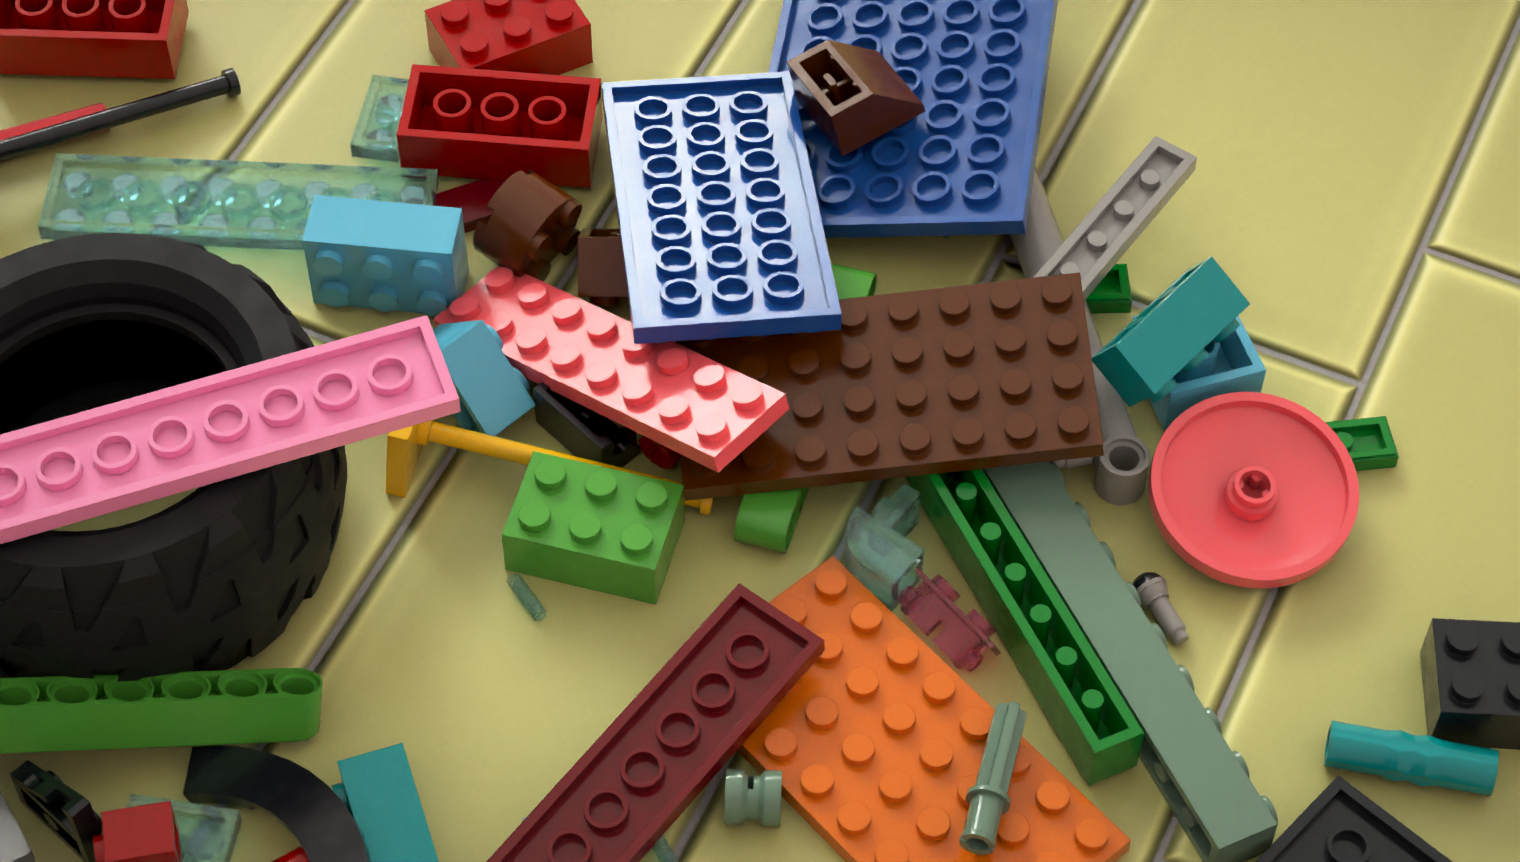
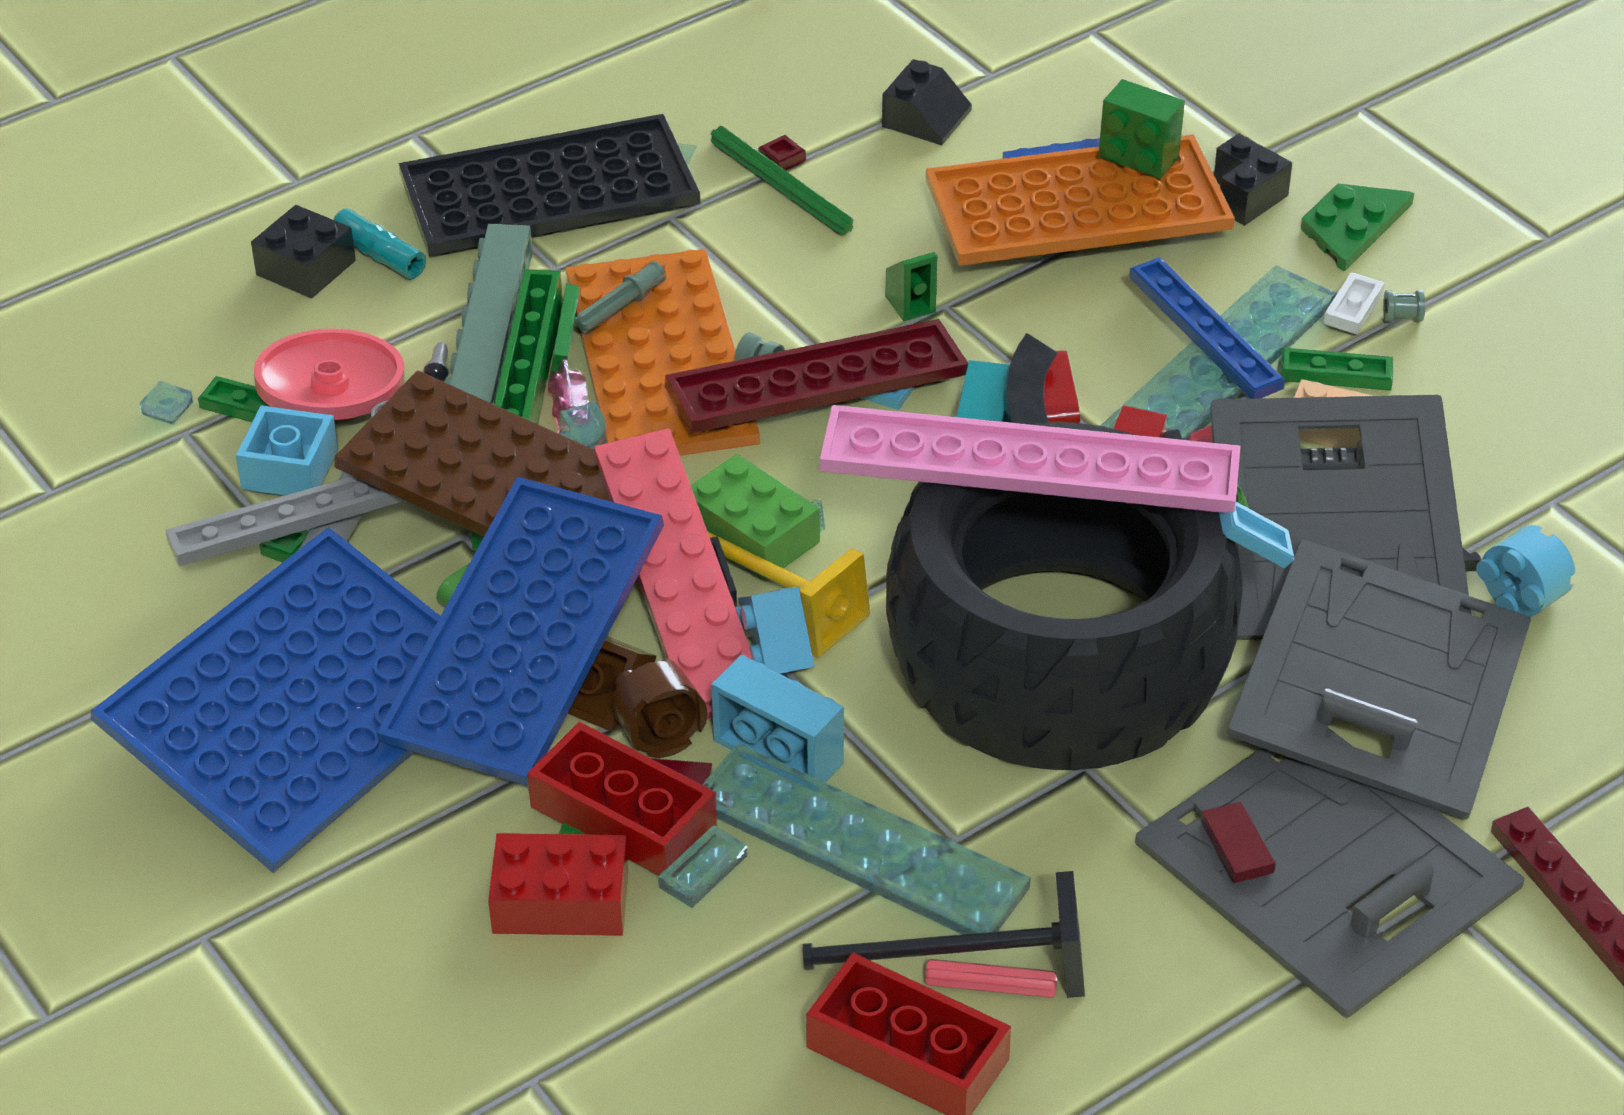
camera: 150 degrees left, 10 degrees down
reddish brown slope [786,40,925,156] -> none
teal brick [1092,256,1250,407] -> none
none -> clear light blue plate [139,381,193,424]
none -> green tile [549,283,580,383]

